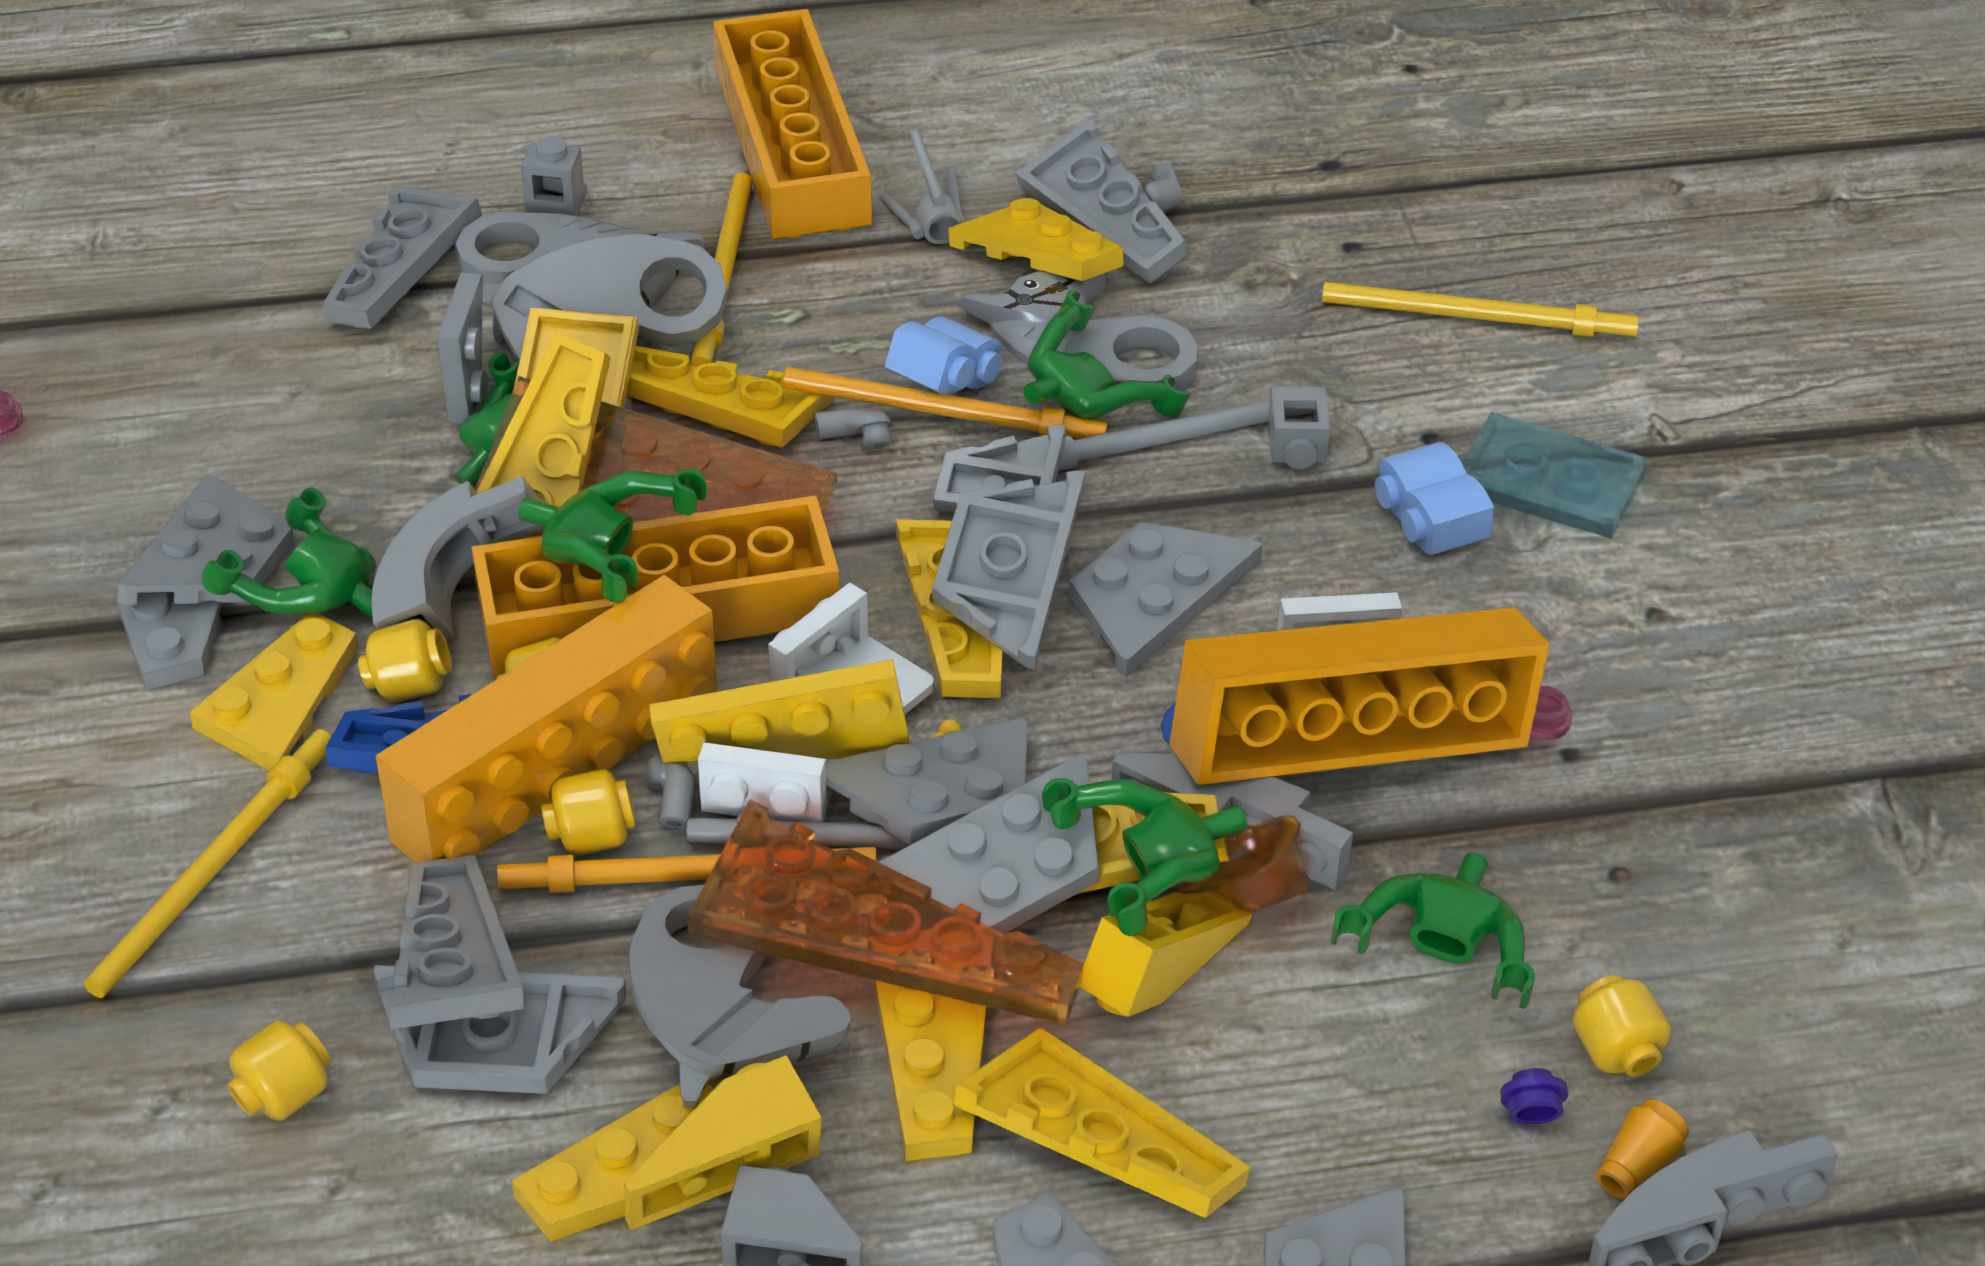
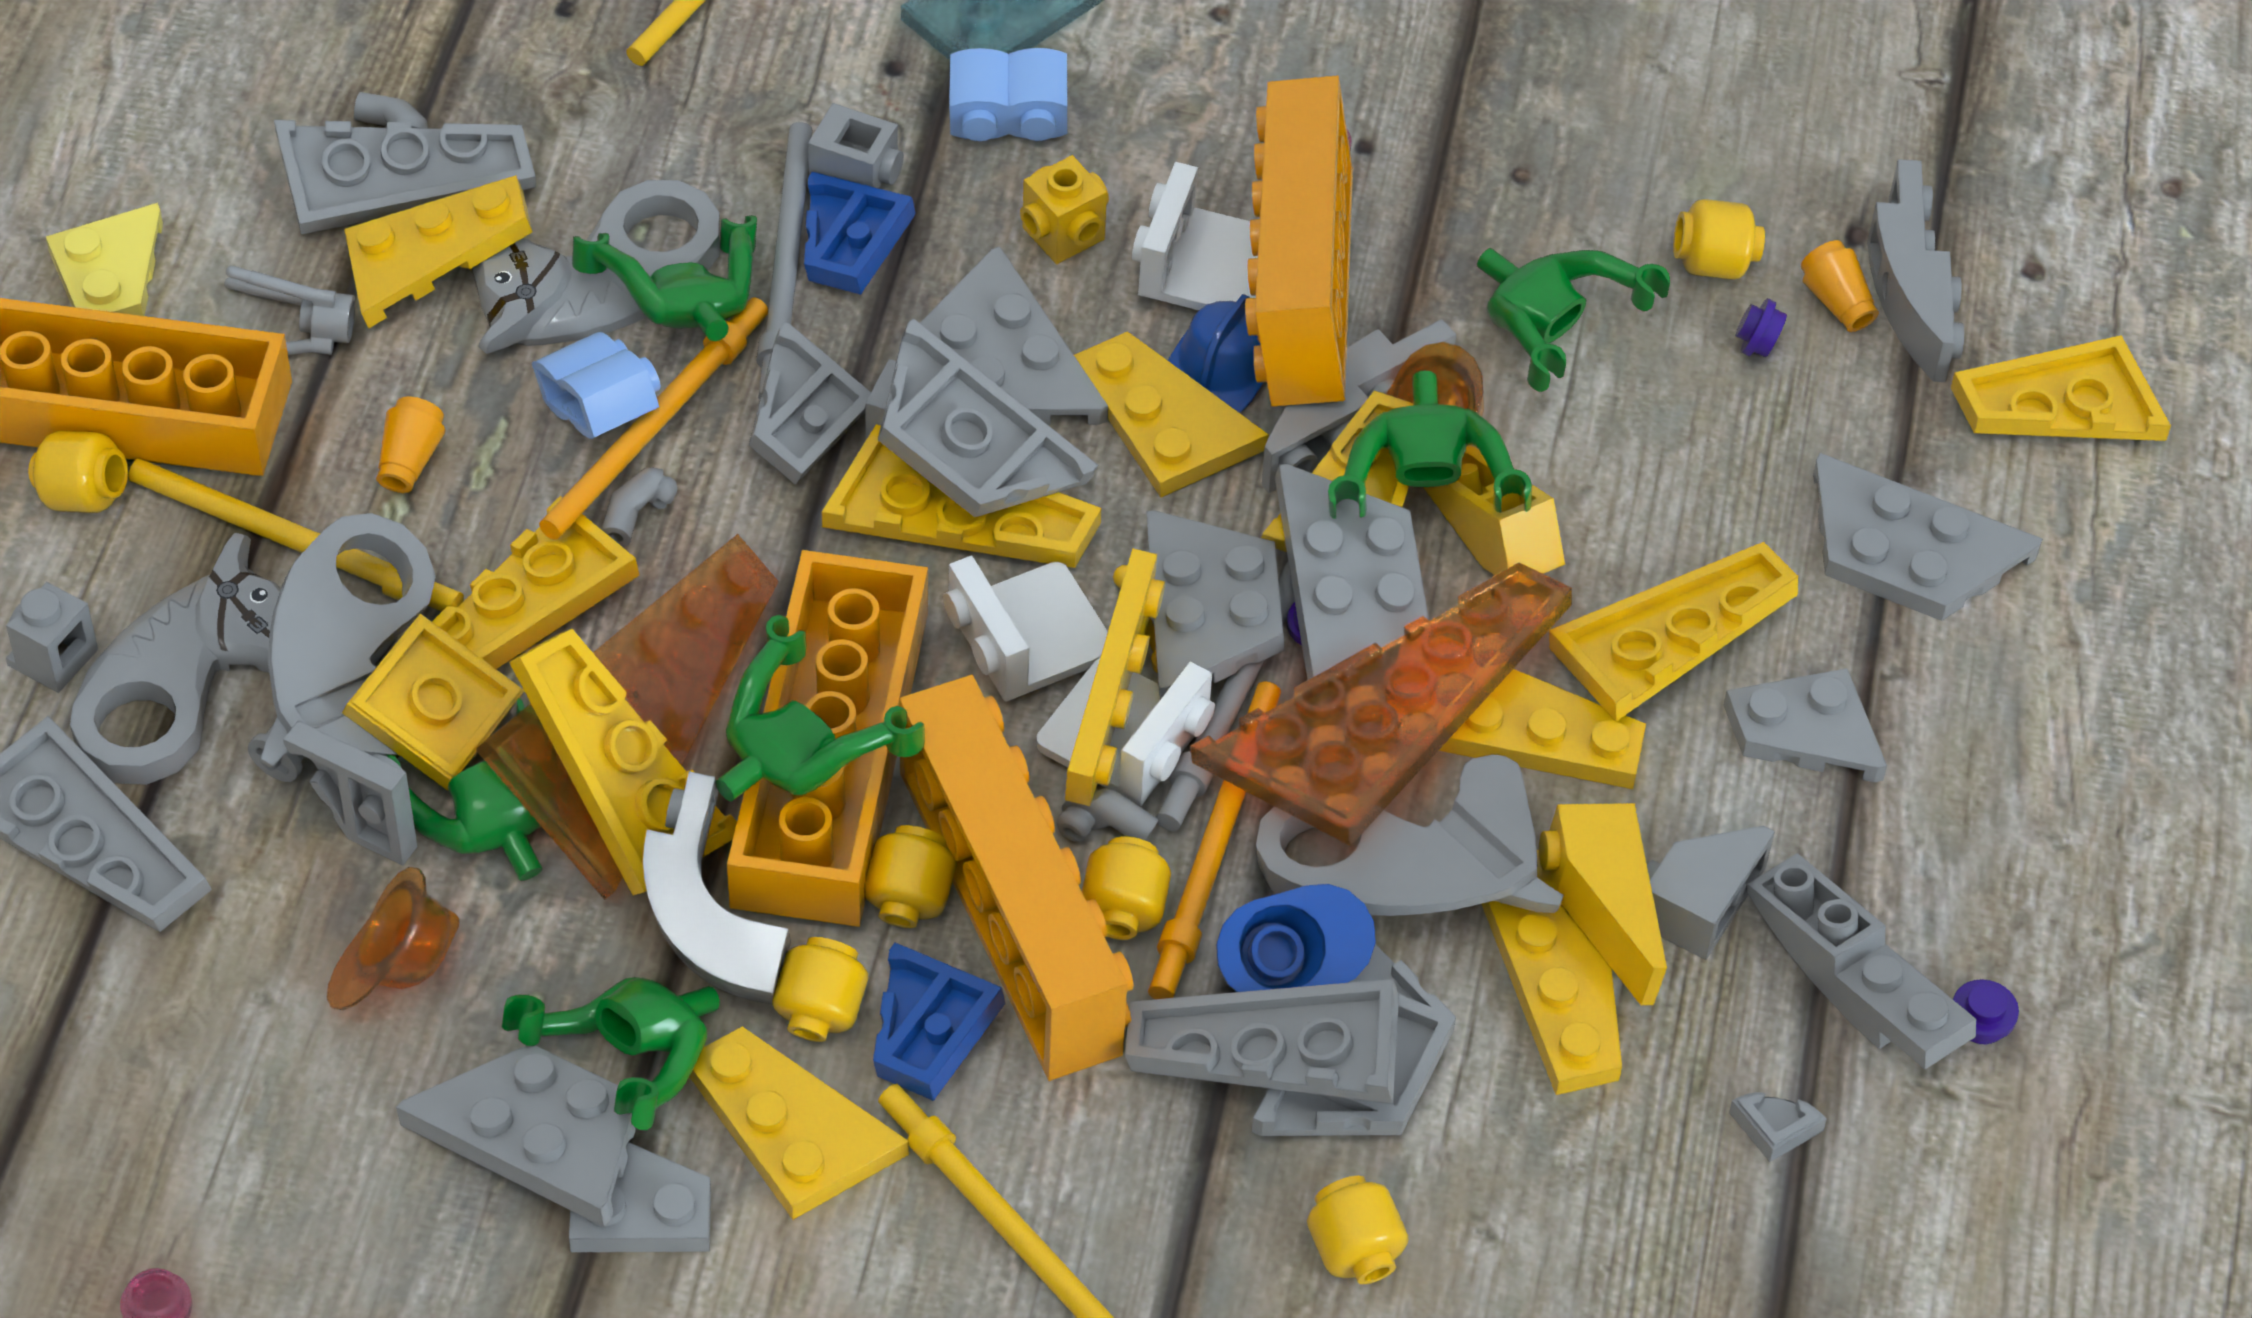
camera: 70 degrees left, 10 degrees up
none -> yellow head [28,431,128,513]
none -> light yellow wing [46,203,163,316]
none -> clear orange piece [327,867,460,1011]
none -> light orange cone [376,396,446,493]
none -> blue wing [804,172,916,295]
none -> yellow brick [1020,155,1109,265]
none -> yellow wing [1074,331,1269,498]
none -> blue piece [1216,884,1376,992]

